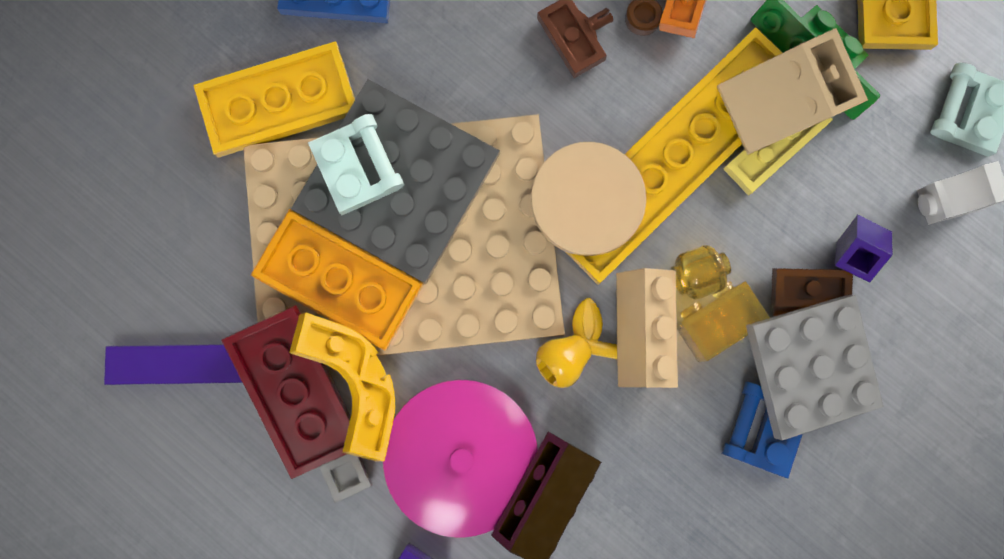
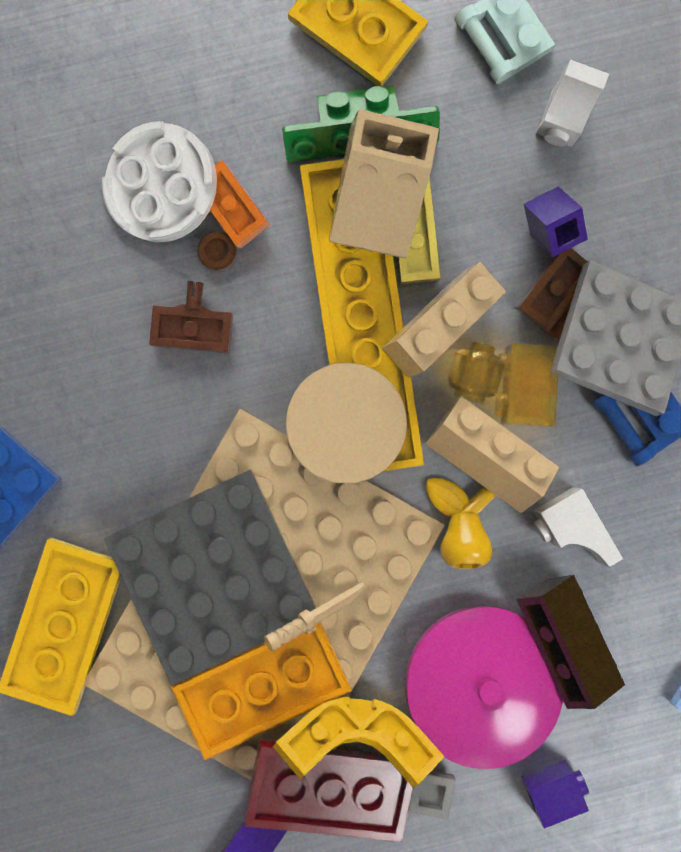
camera: 55 degrees left, 5 degrees up
light aqua plate [308,114,405,215] -> none
none -> tan piece [264,583,366,651]
none -> tan brick [382,261,506,377]
none -> white arch [533,487,623,567]

